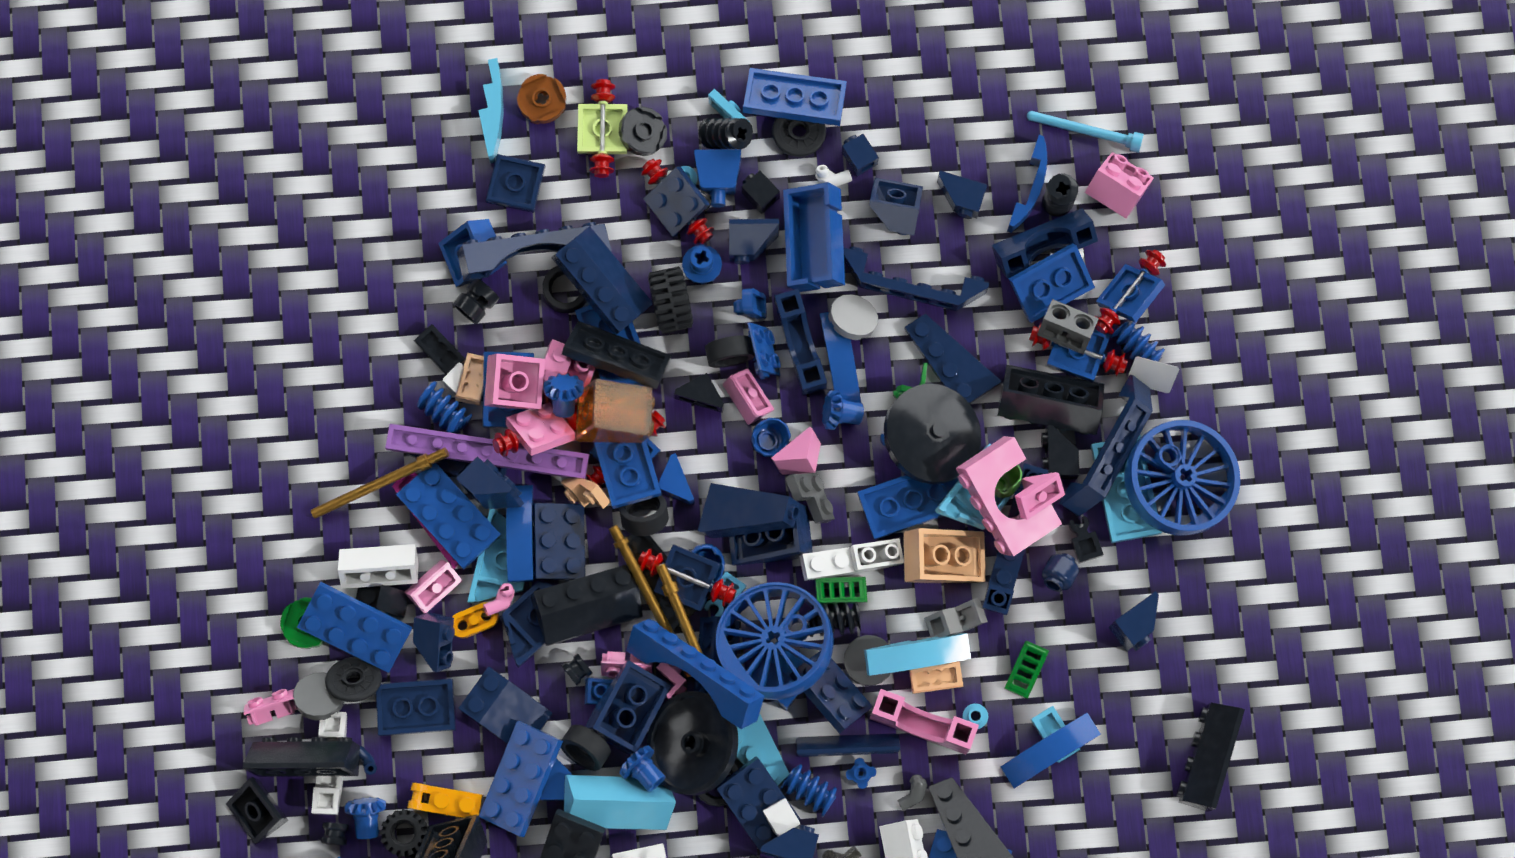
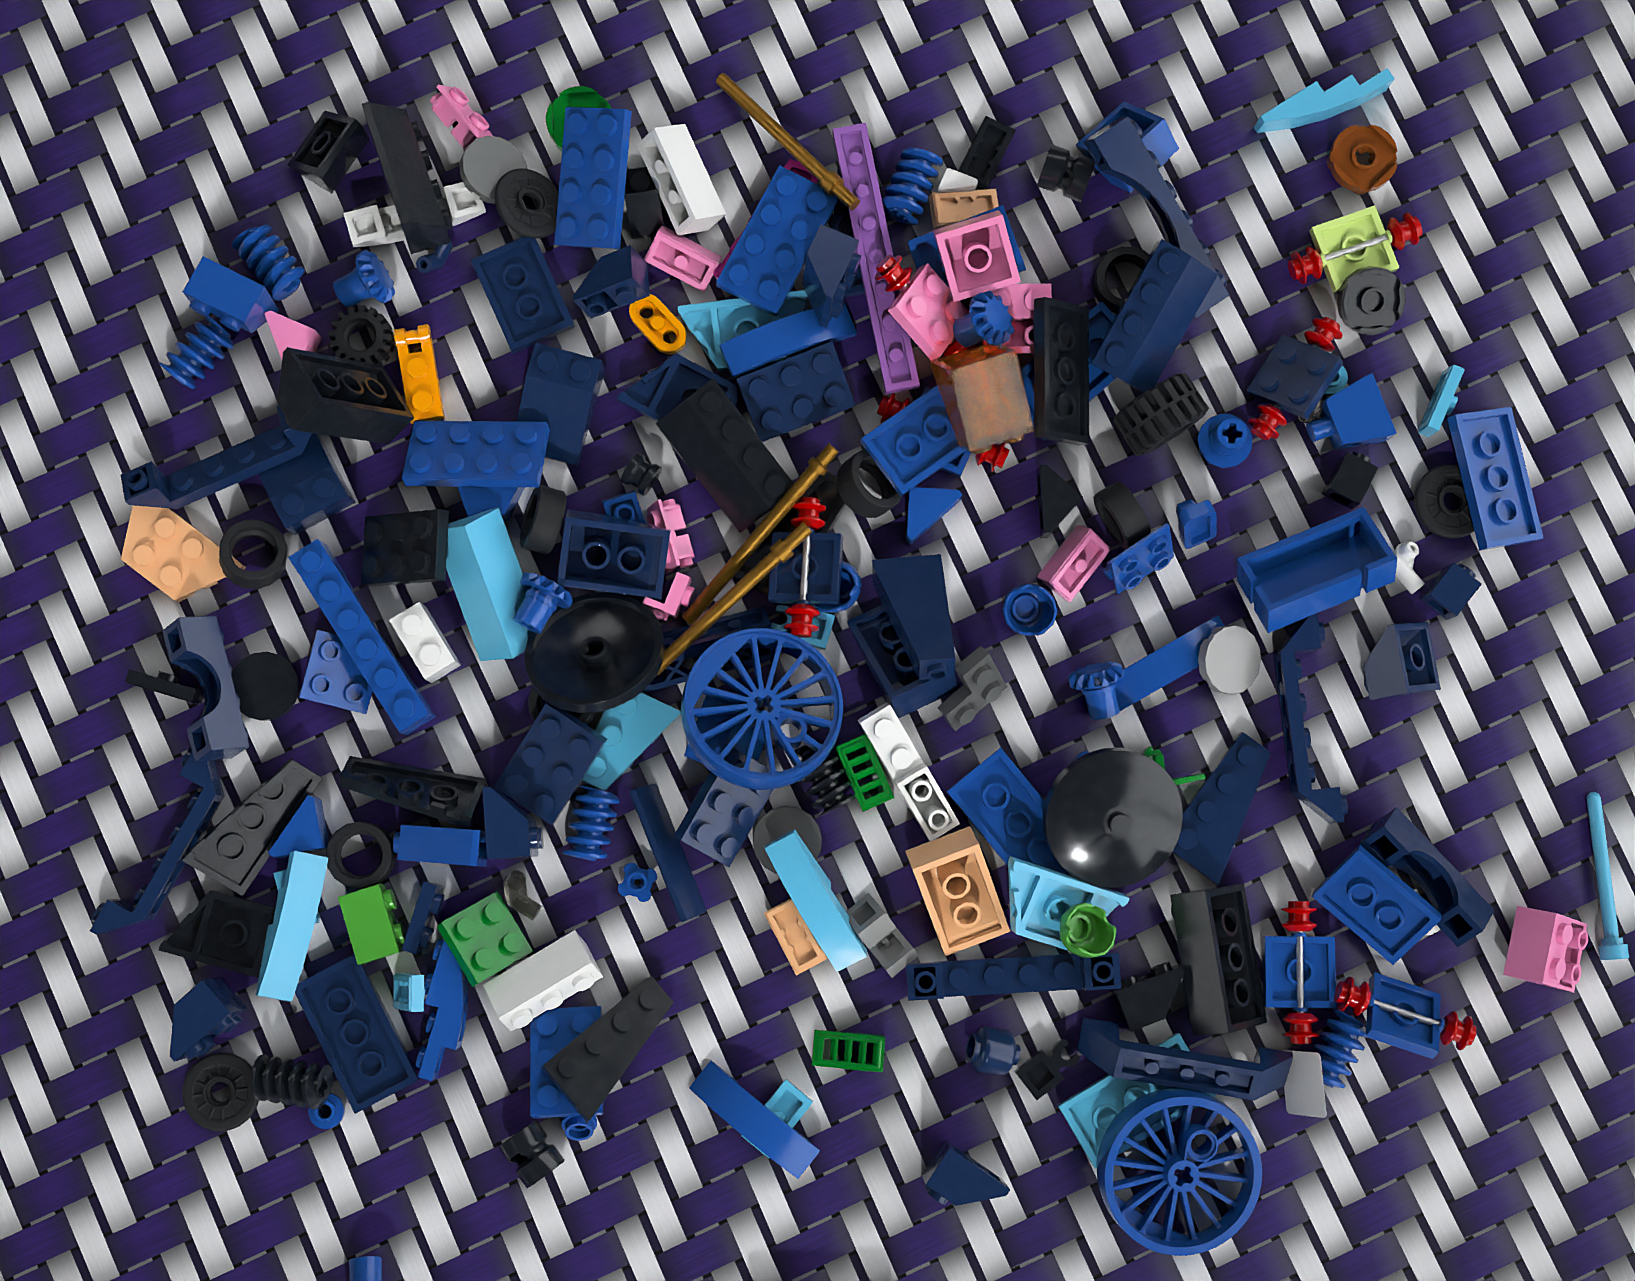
camera: 65 degrees right, 5 degrees up
black wheel [321,822,349,845] -> none
bright pink arm [483,583,515,616] -> none
dark blue plate [486,154,546,213] -> none
light nougat slope [561,478,611,509] -> none
blue arch [626,618,764,729] -> none
black piece [698,118,753,149] -> none
dark blue slope [729,219,779,265] -> none
white slope [763,798,800,836] -> none
bright pink slope [771,427,821,475] -> none
dark blue arch [774,289,827,396] -> none
bright pink arch [870,689,979,755] -> none
dark grey arm [897,774,927,811] -> none
dark blue slope [937,170,987,219] -> none
bright pink arch [956,436,1062,556] -> none
medium azure plate [962,704,988,729] -> none
blue slope [1007,135,1047,233] -> none
bright pink slope [1015,472,1065,520] -> none
dark grey brick [1037,299,1099,354] -> none
black piece [1042,173,1078,217] -> none

